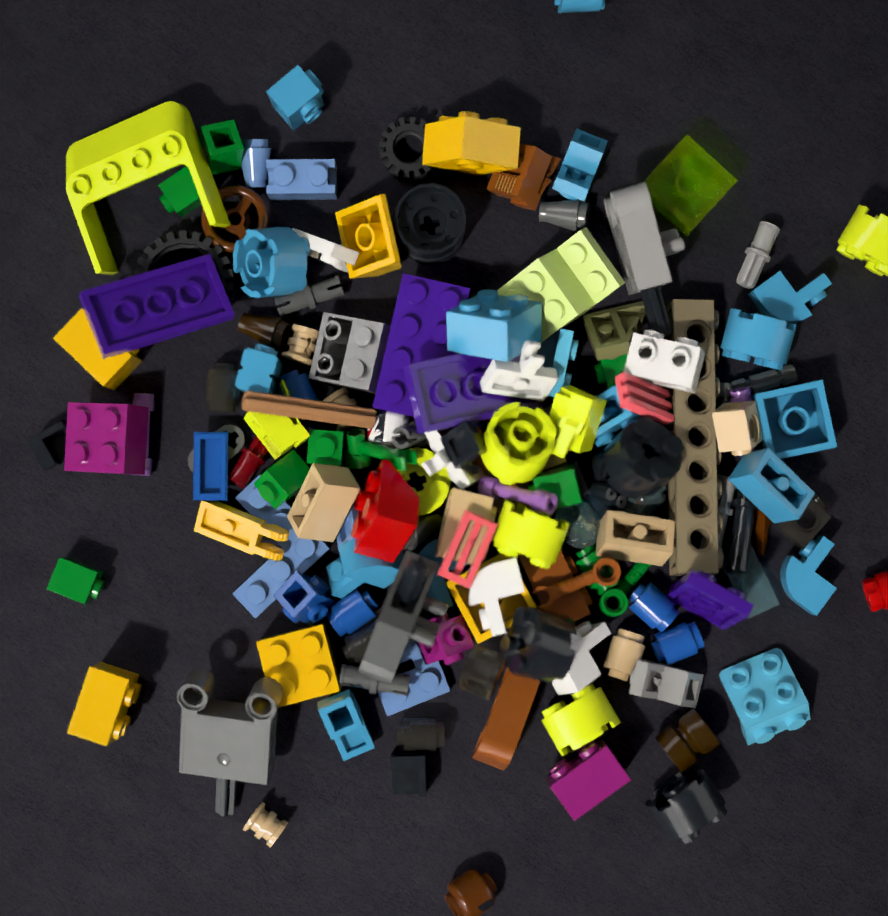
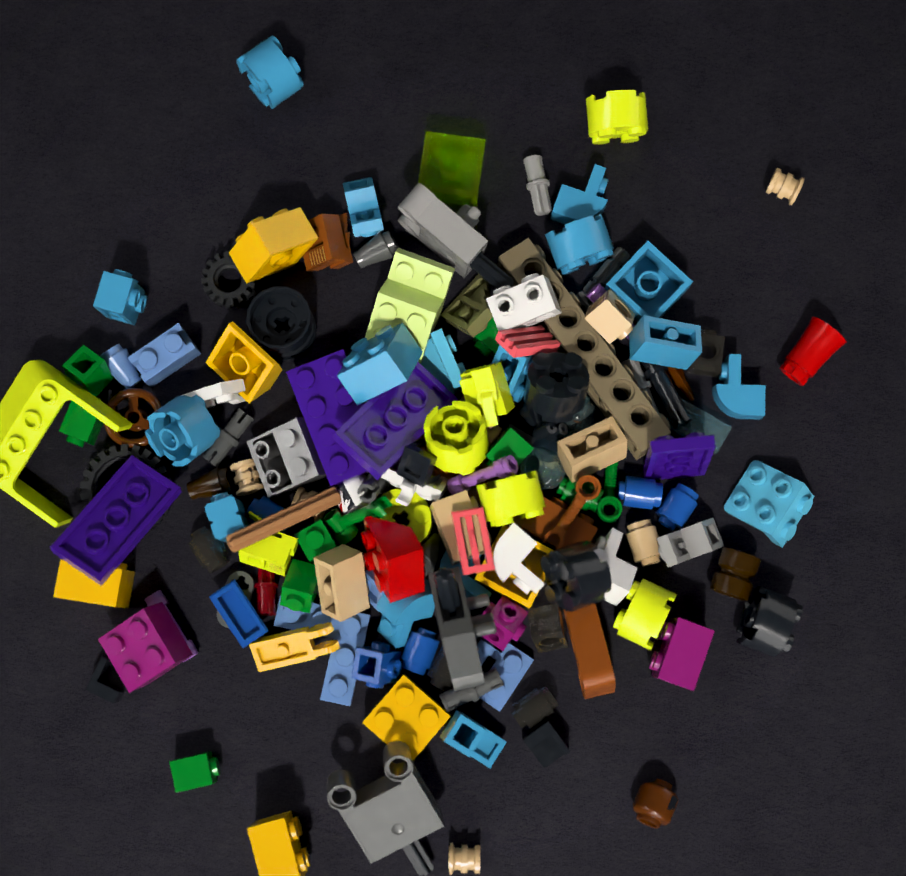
camera: 35 degrees left, 5 degrees down
white plate [480,341,558,402] -> none

